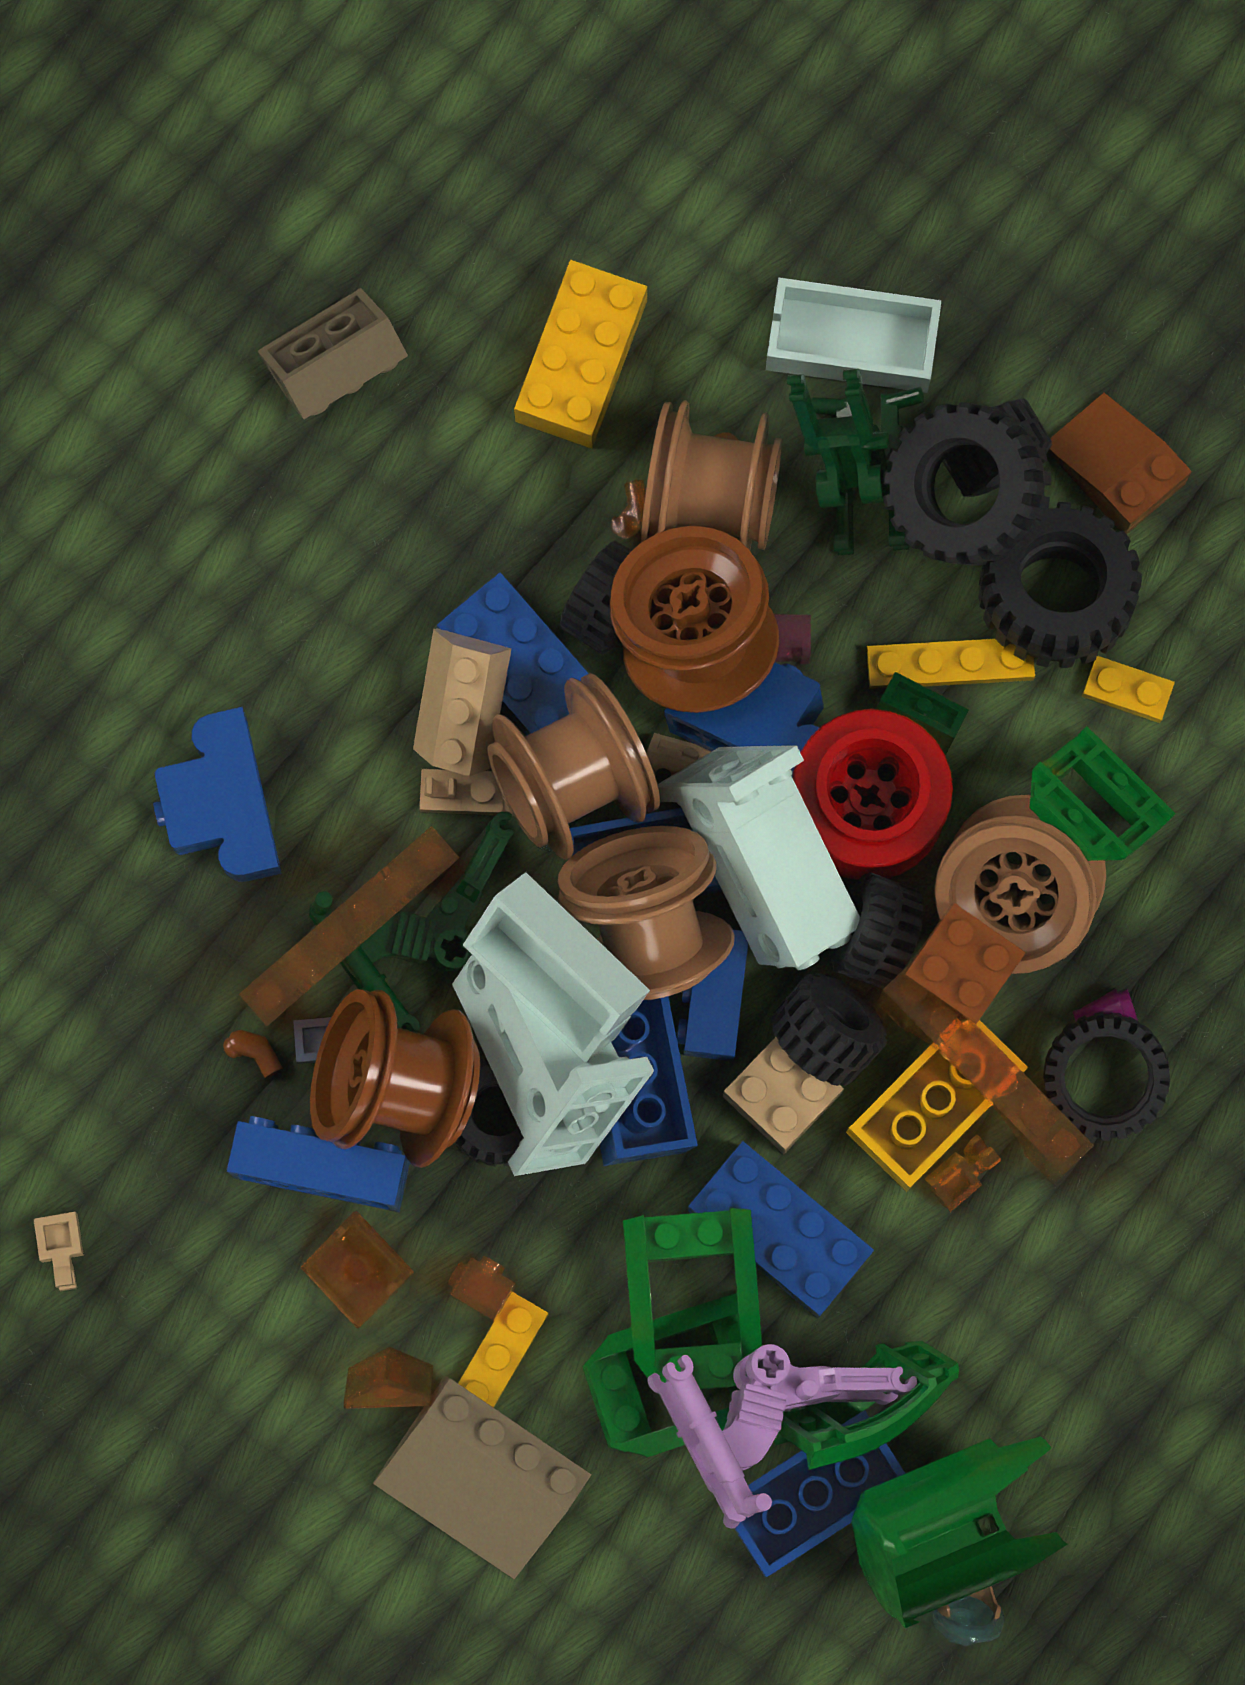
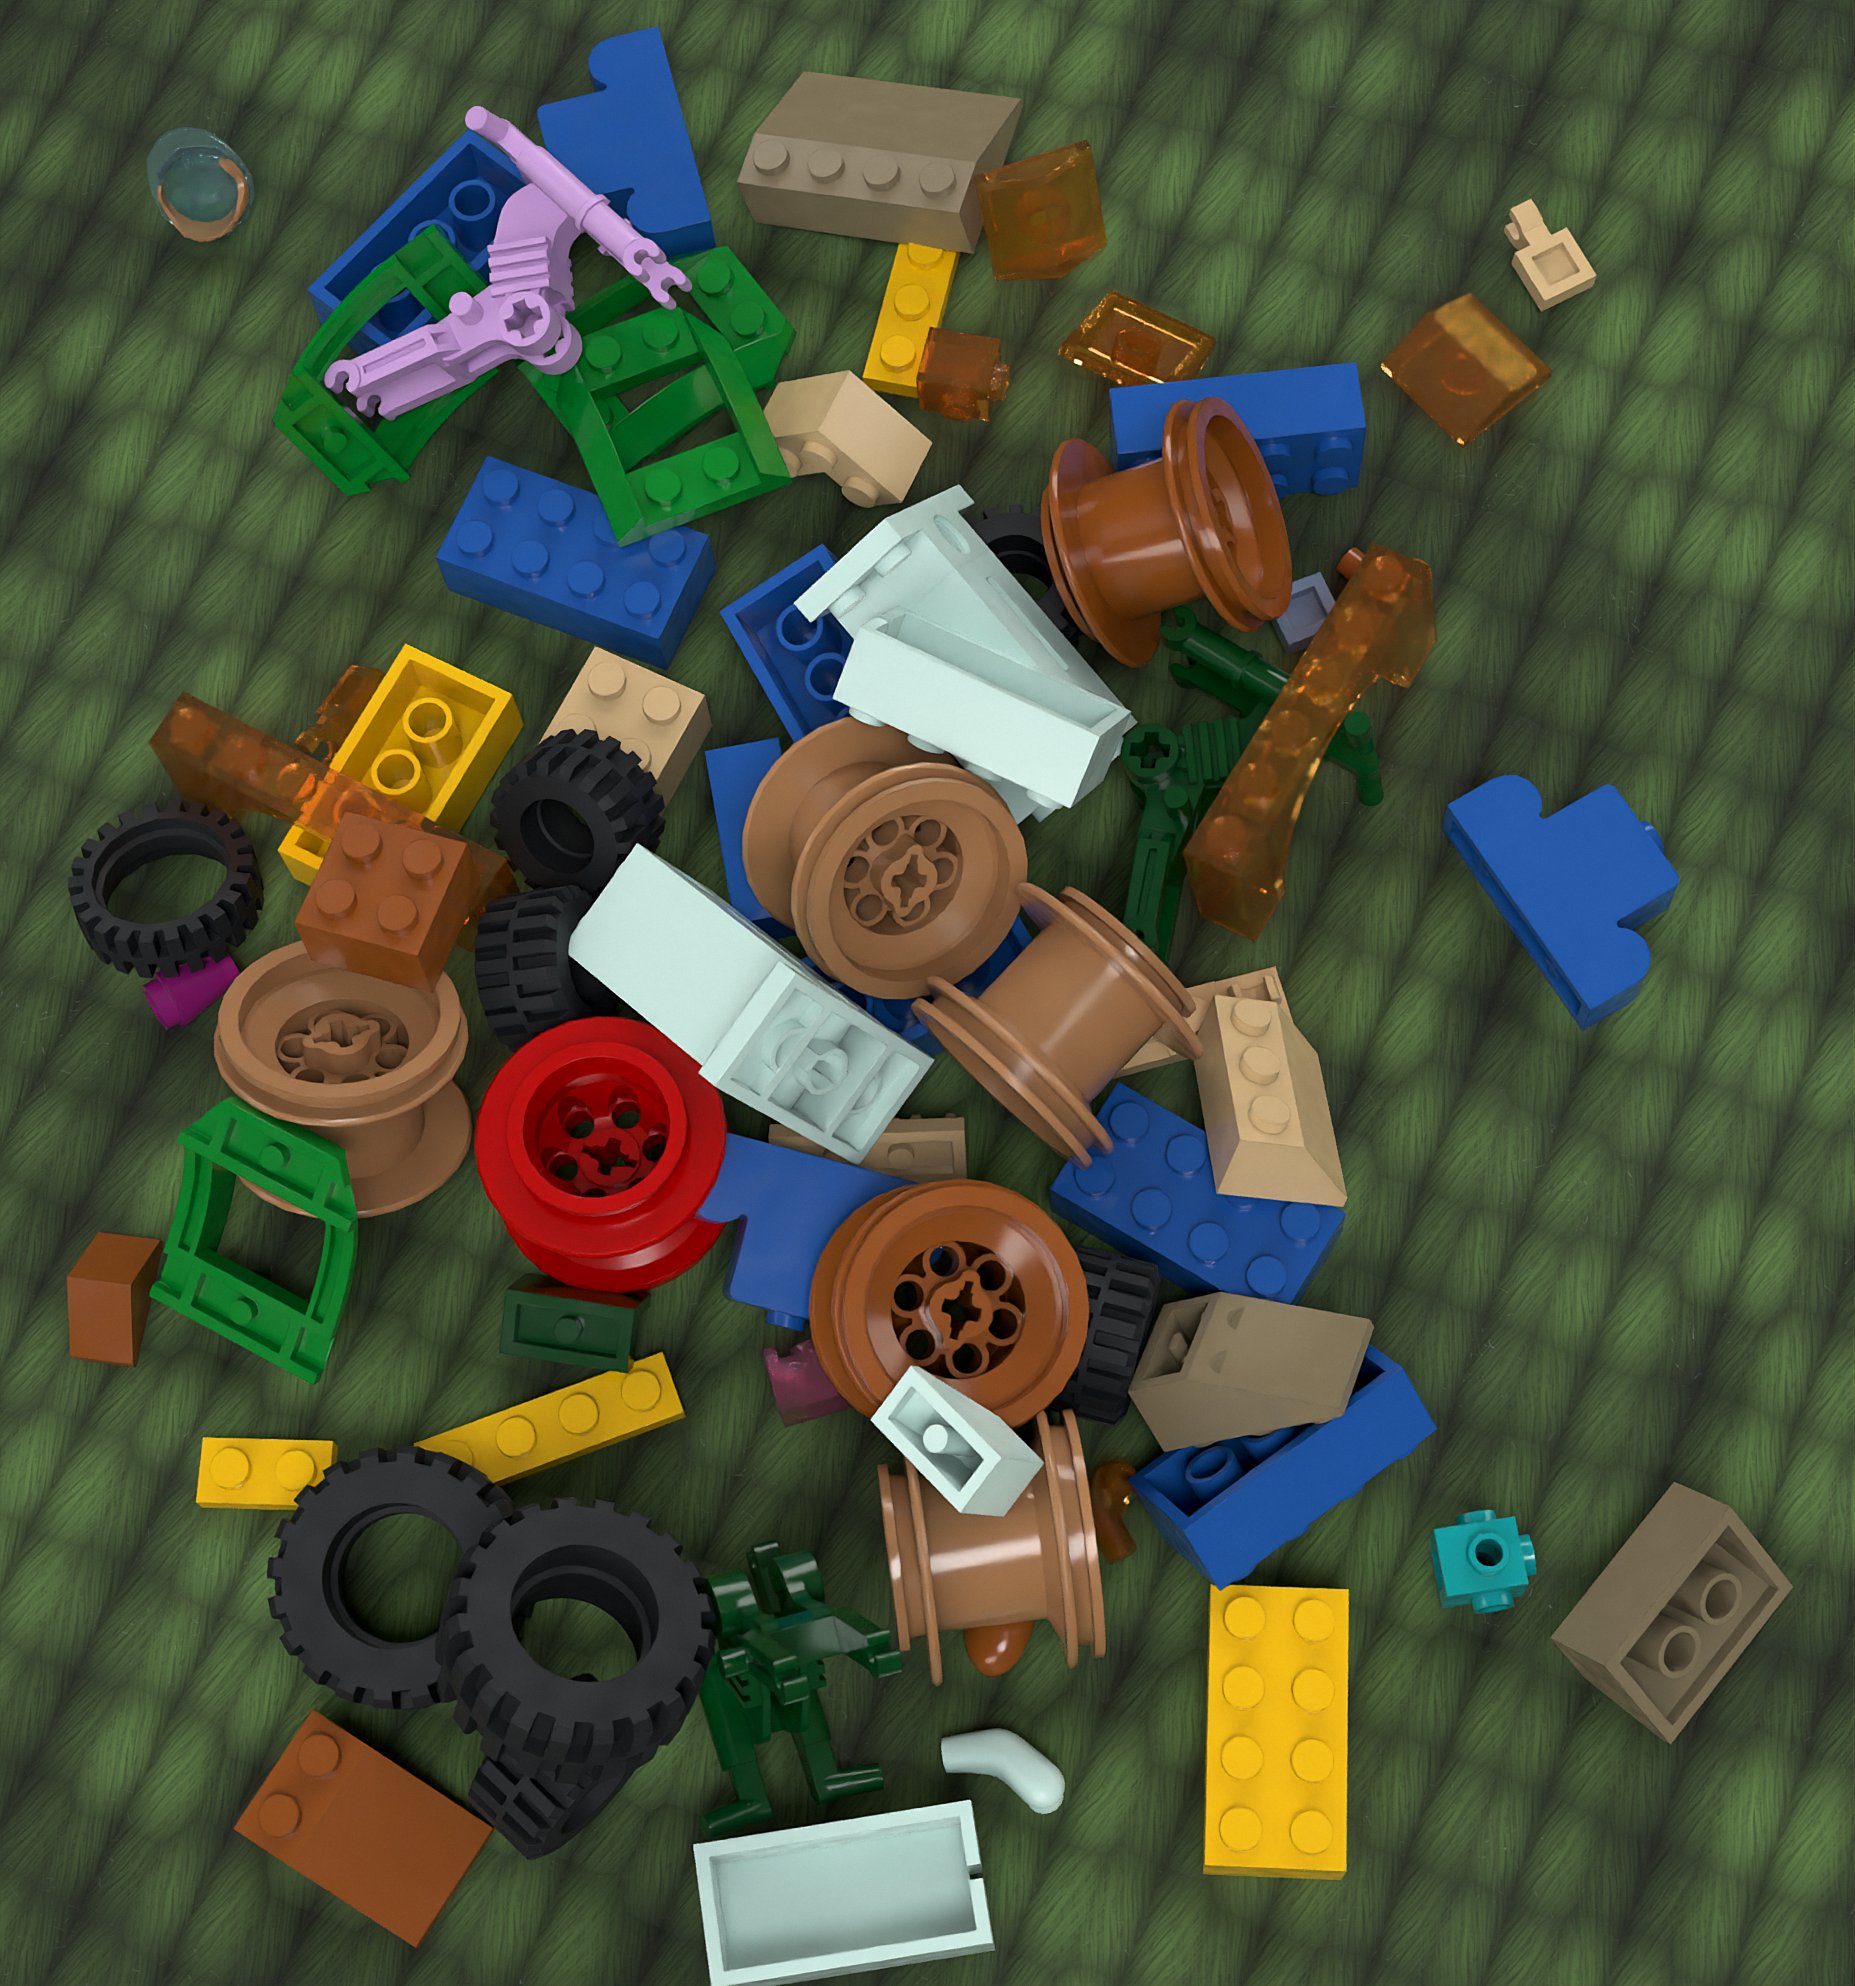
camera: 170 degrees right, 10 degrees down
green piece [851,1436,1068,1628] -> none
none -> dark orange slope [67,1232,164,1368]
none -> blue brick [537,26,716,258]
none -> tan brick [763,370,932,508]
none -> light aqua slope [871,1366,1044,1517]
none -> light aqua arm [941,1728,1065,1814]
none -> dark tan slope [1127,1292,1374,1452]
none -> blue brick [1127,1344,1437,1591]
none -> clear orange slope [1381,293,1553,448]
none -> teal brick [1428,1510,1536,1614]

